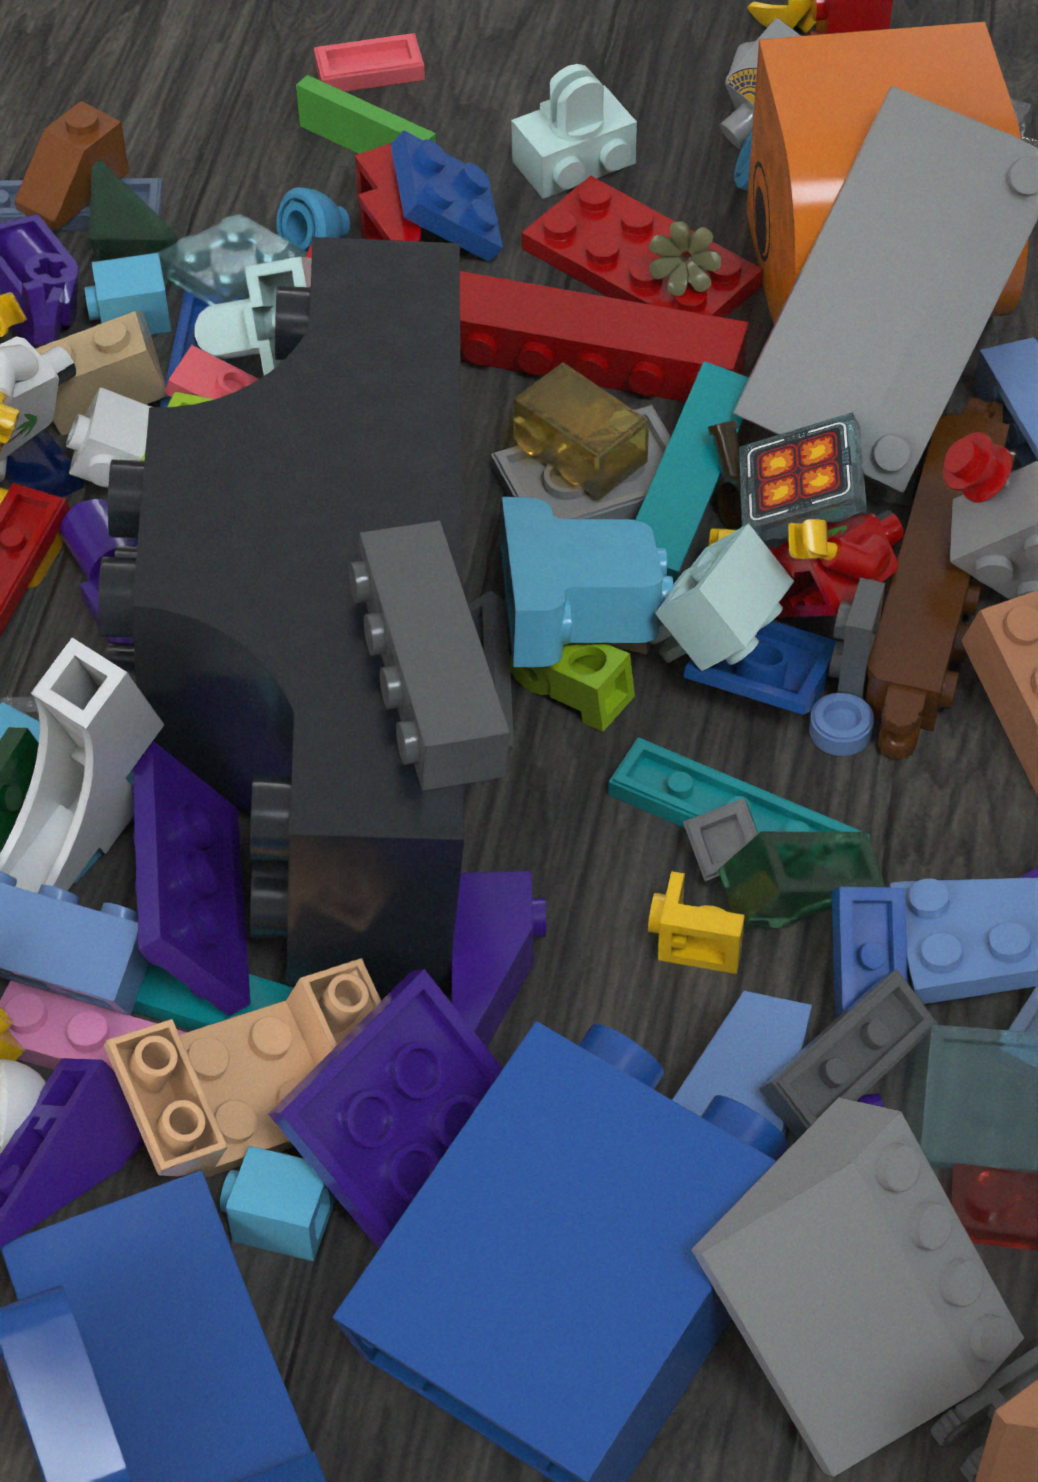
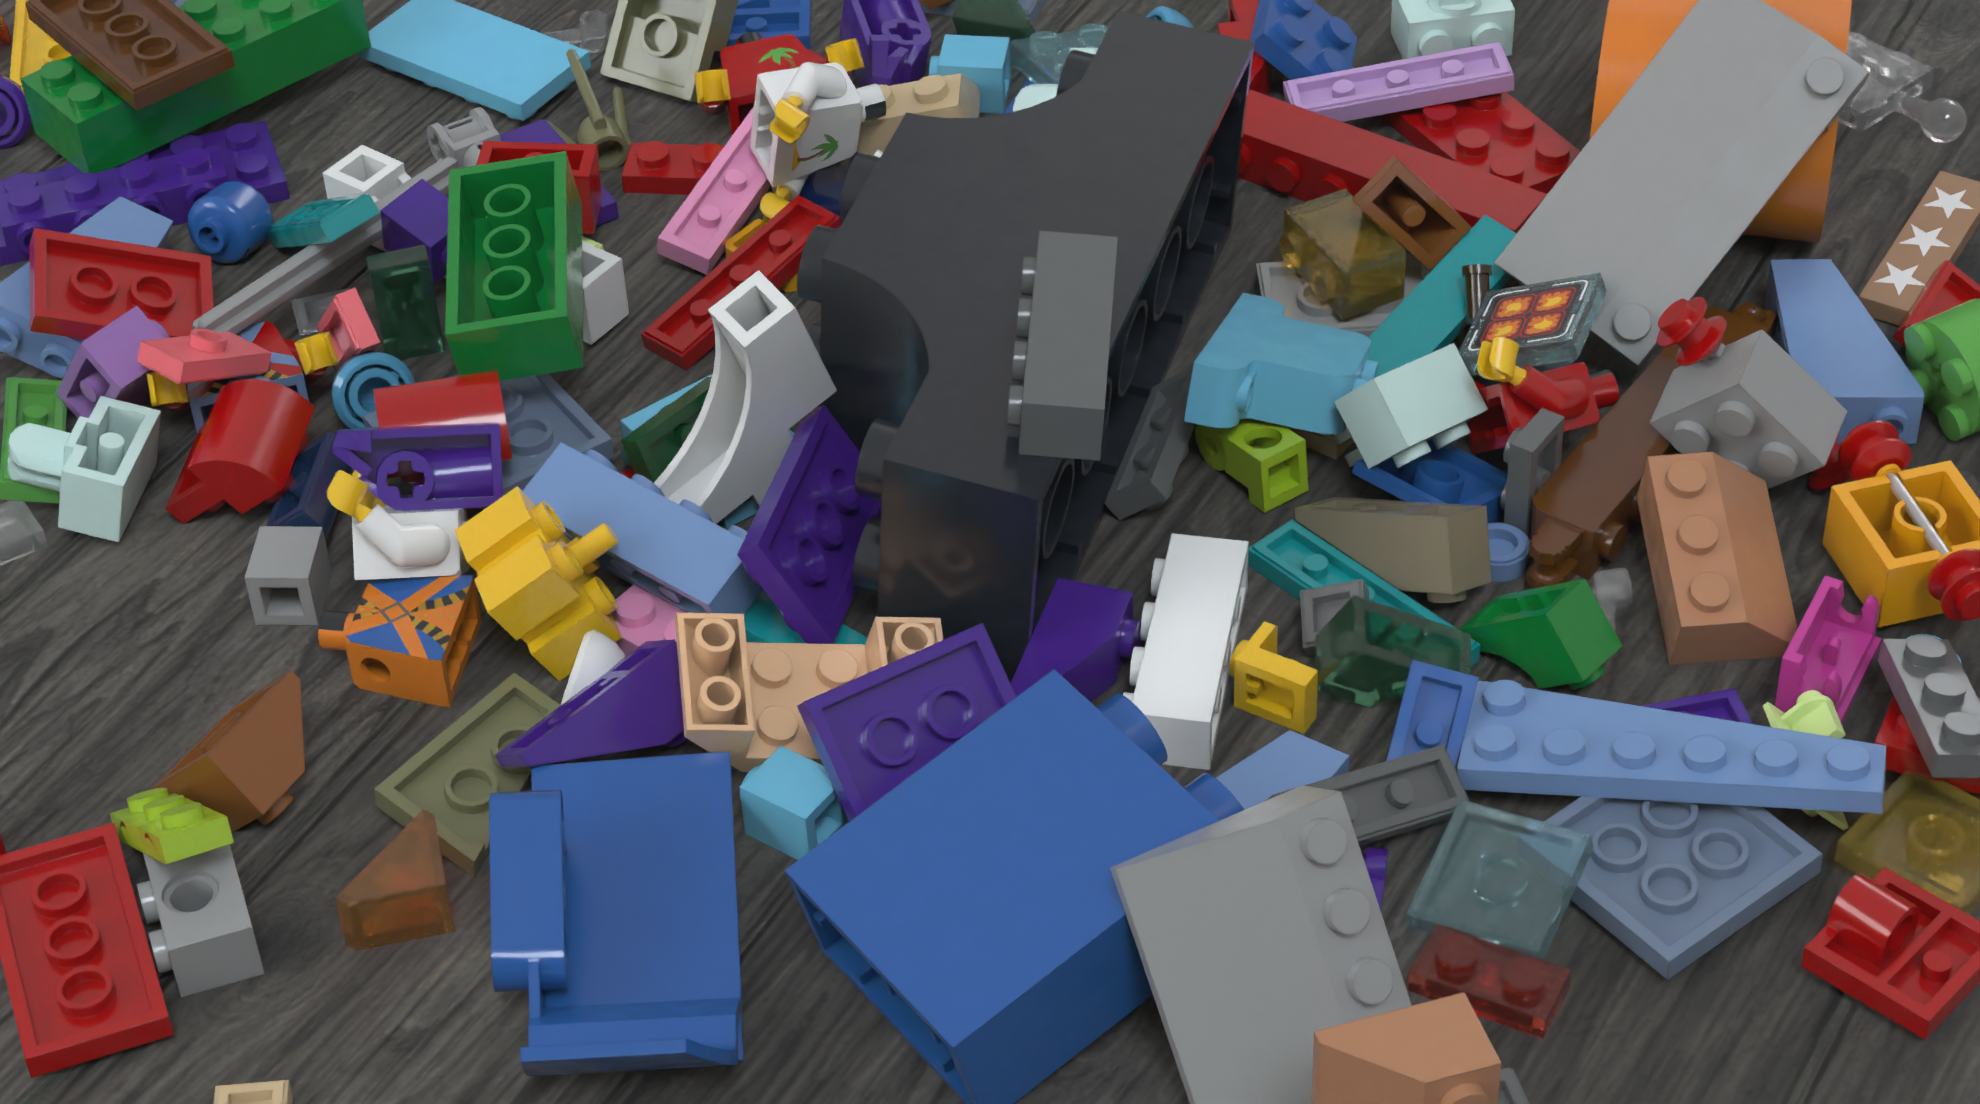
camera: 20 degrees right, 10 degrees down
olive plant [649,221,721,296] -> none
none -> white brick [1123,533,1248,770]
none -> lavender tile [1283,42,1514,122]
none -> dark tan slope [1295,497,1492,603]
none -> dark orange slope [1352,155,1472,270]
none -> green arch [1459,579,1622,689]
none -> clear hand [1592,568,1632,633]

